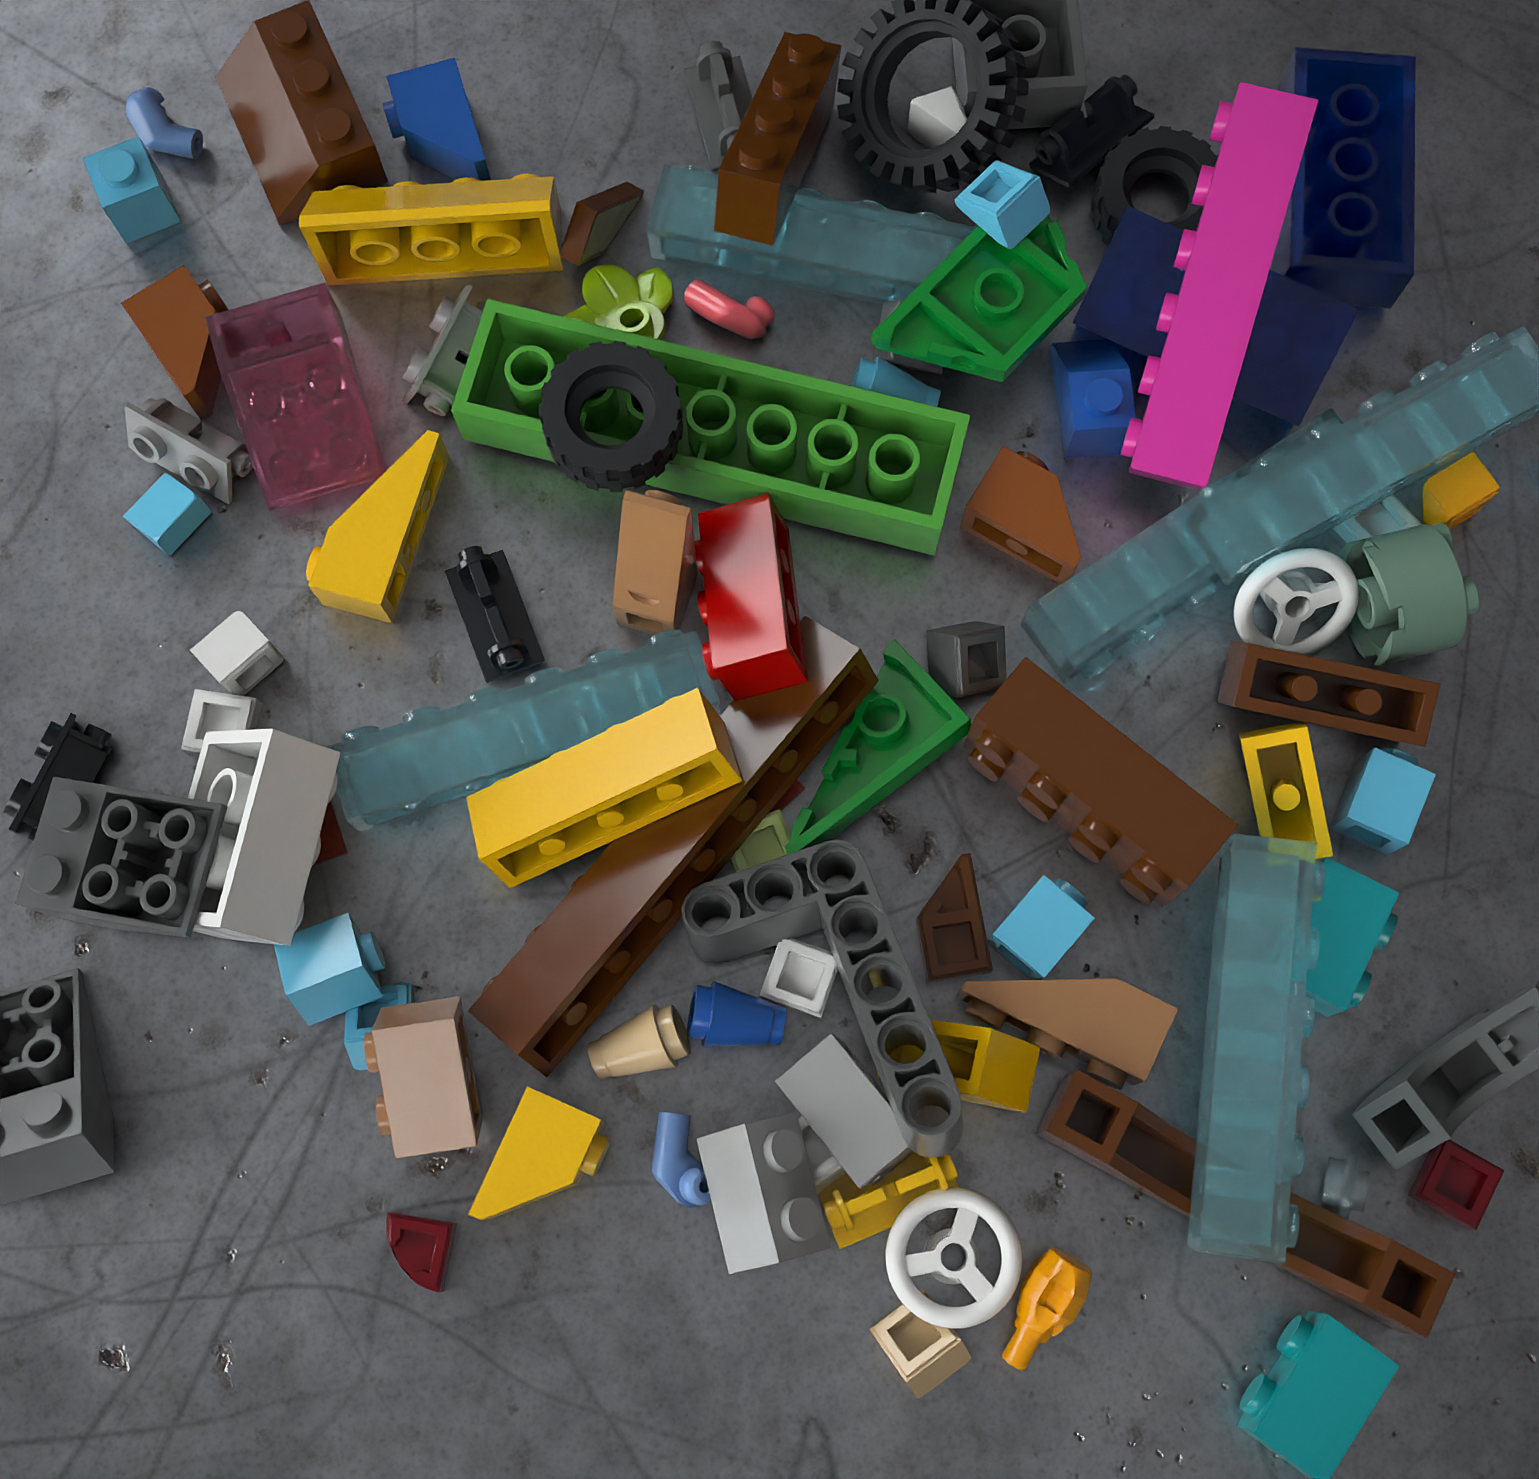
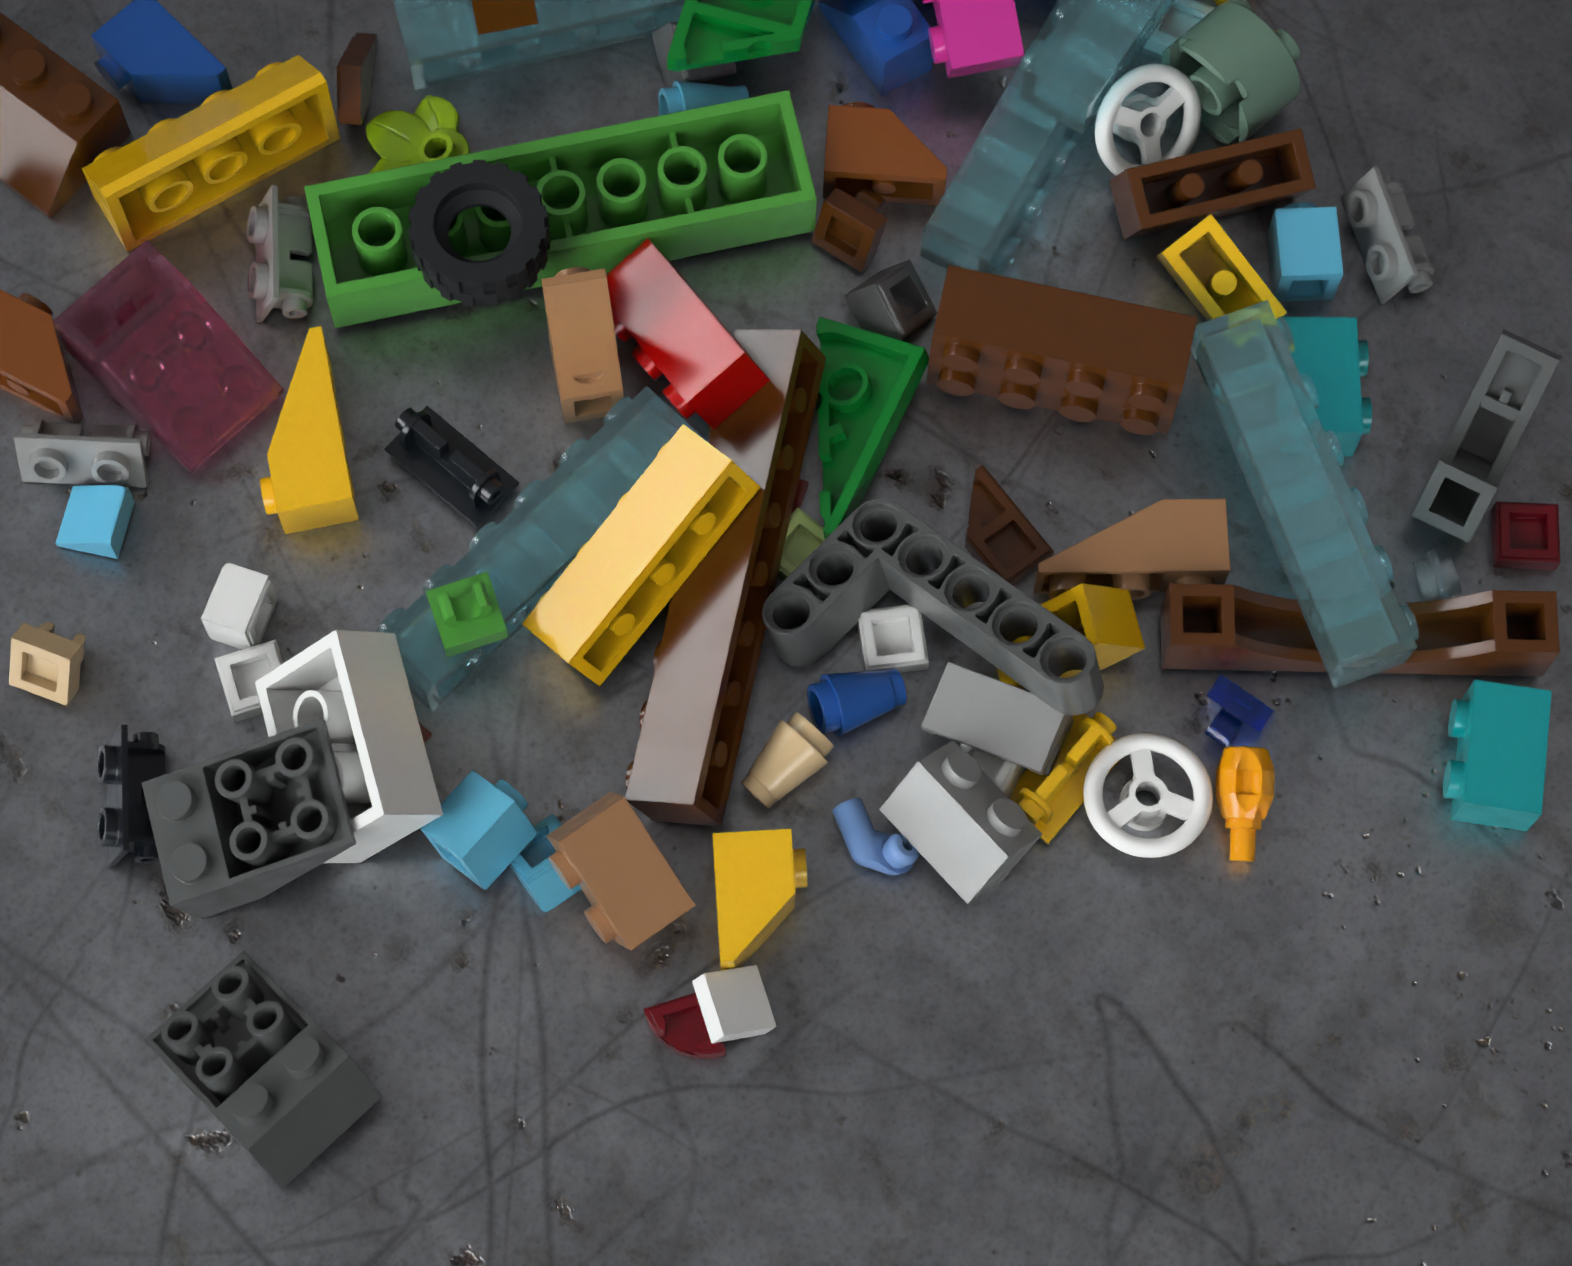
camera: 30 degrees left, 5 degrees down
coral arm [684,279,775,339] -> none
tan slope [869,1289,971,1398] -> none
medium azure brick [987,875,1095,980] -> none
none -> tan tile [9,622,85,706]
none -> bright green tile [426,572,509,657]
none -> white tile [692,965,777,1043]
none -> reddish brown tile [811,187,888,273]
none -> clear blue tile [1205,674,1277,747]
none -> light grey hinge [1341,166,1435,304]

